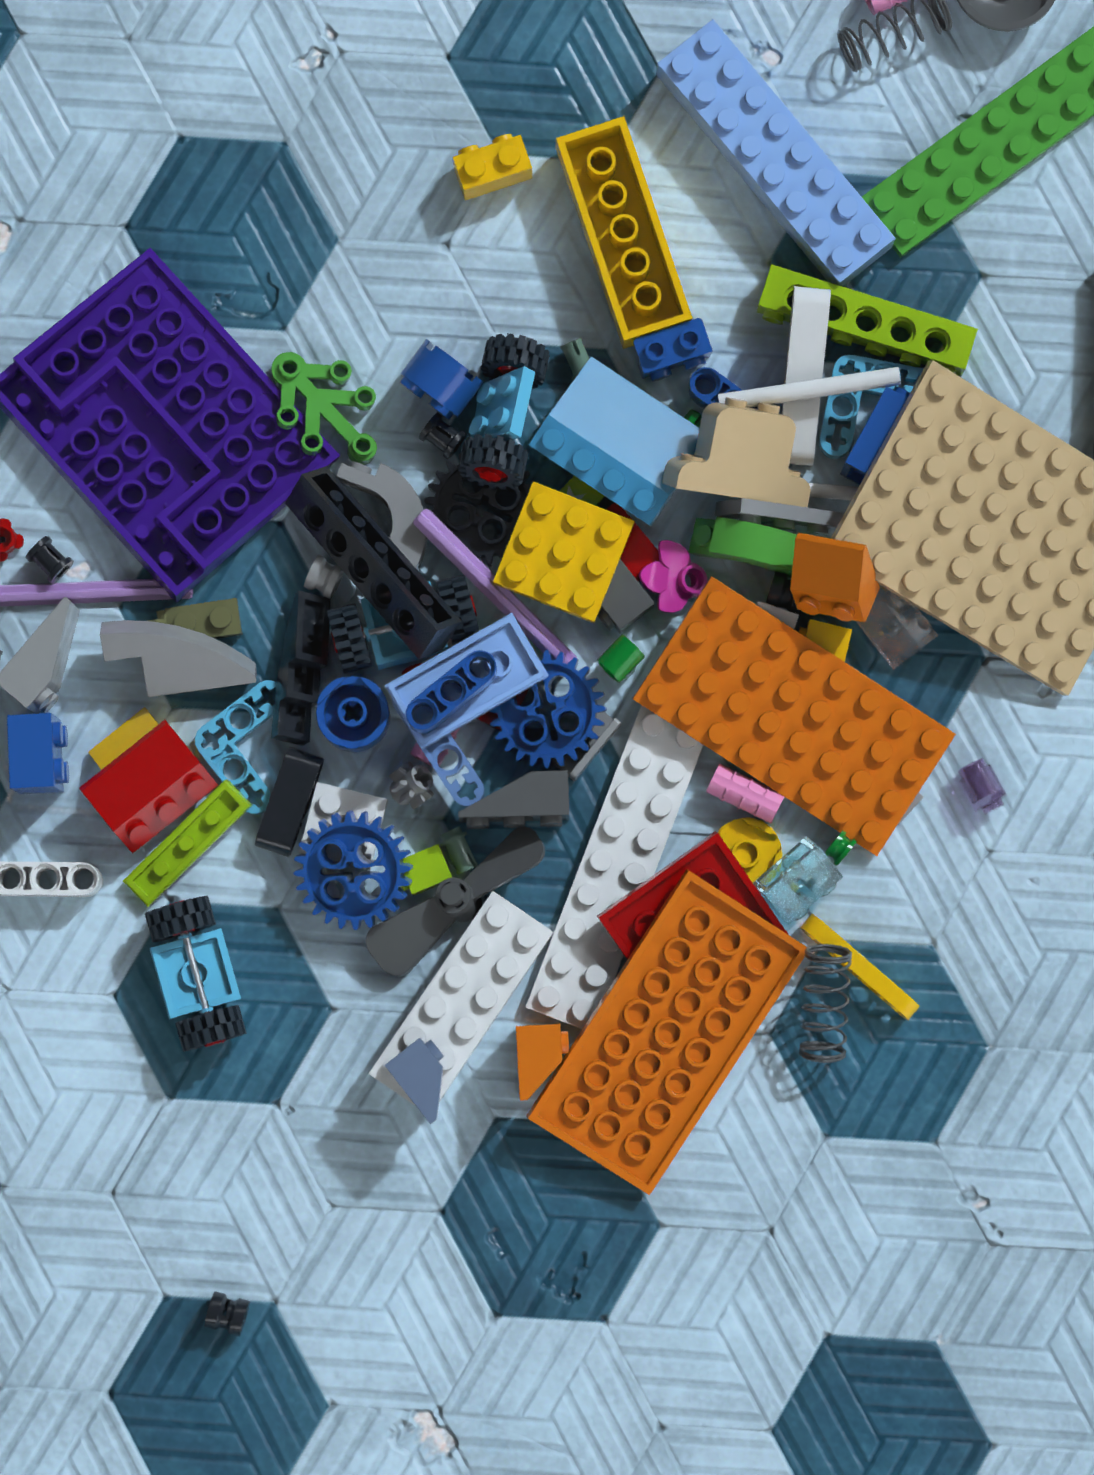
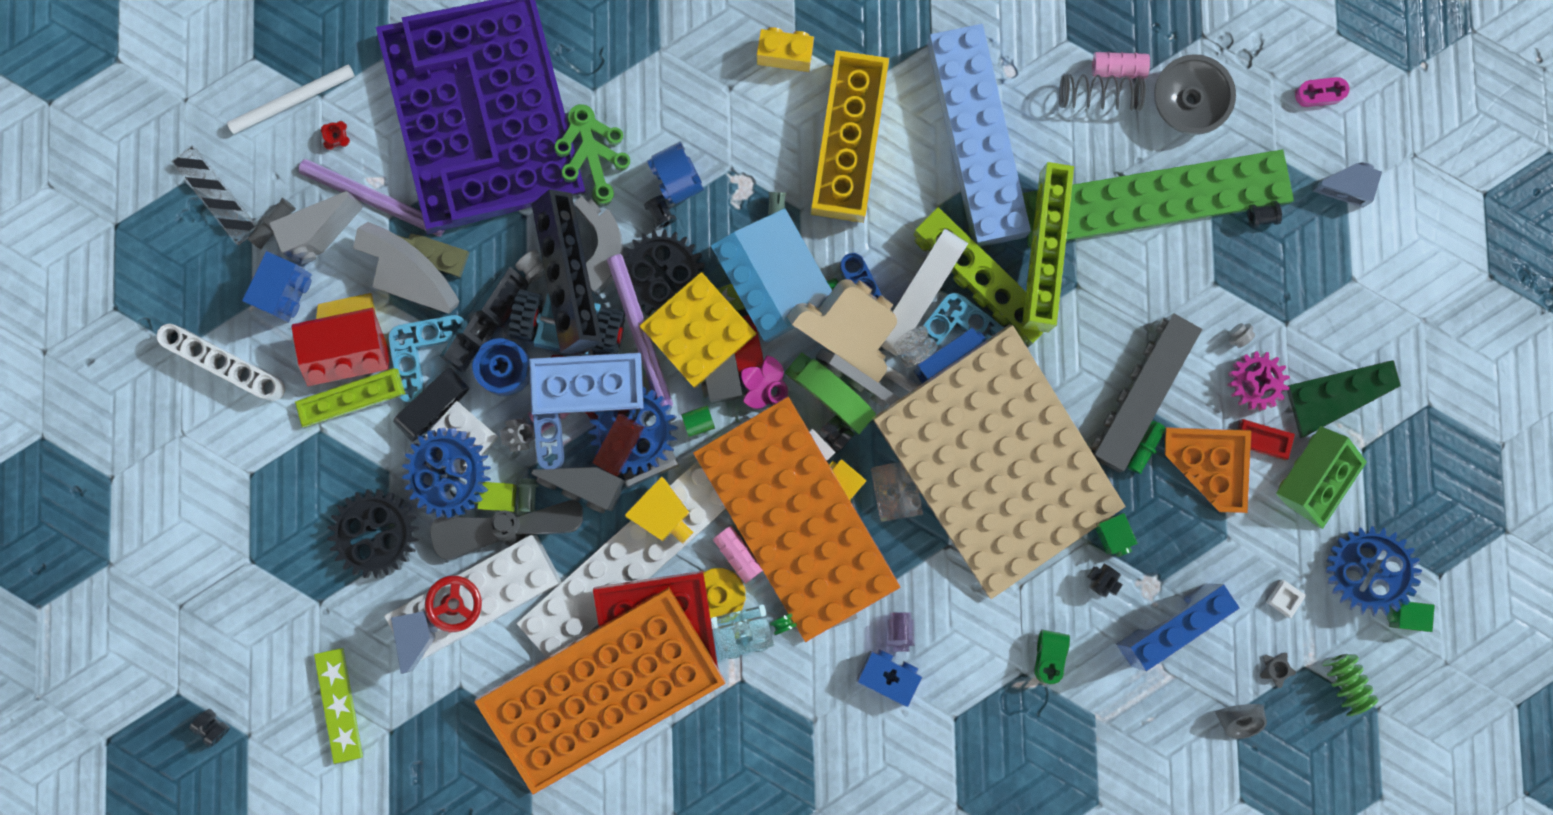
camera: 25 degrees right, 0 degrees up
black bush [25,536,74,584] -> none
plate [145,896,247,1052] -> none
blue beam [406,650,497,734] -> none
plate [458,333,550,490] -> none
orange slope [516,1024,569,1101] -> none
blue bracket [633,318,713,382] -> none
white piece [718,367,901,408] -> none
orange slope [790,533,880,623] -> none
dark grey piece [799,944,852,1063] -> none
yellow beam [800,913,920,1020] -> none
none -> lime tile [314,648,363,764]
none -> black gear [327,489,419,578]
none -> red piece [424,575,482,632]
none -> clear red plate [593,414,645,477]
none -> yellow torso [625,477,694,544]
none -> blue brick [856,649,922,707]
none -> clear wheel [893,326,938,367]
none -> lime brick [1022,162,1074,333]

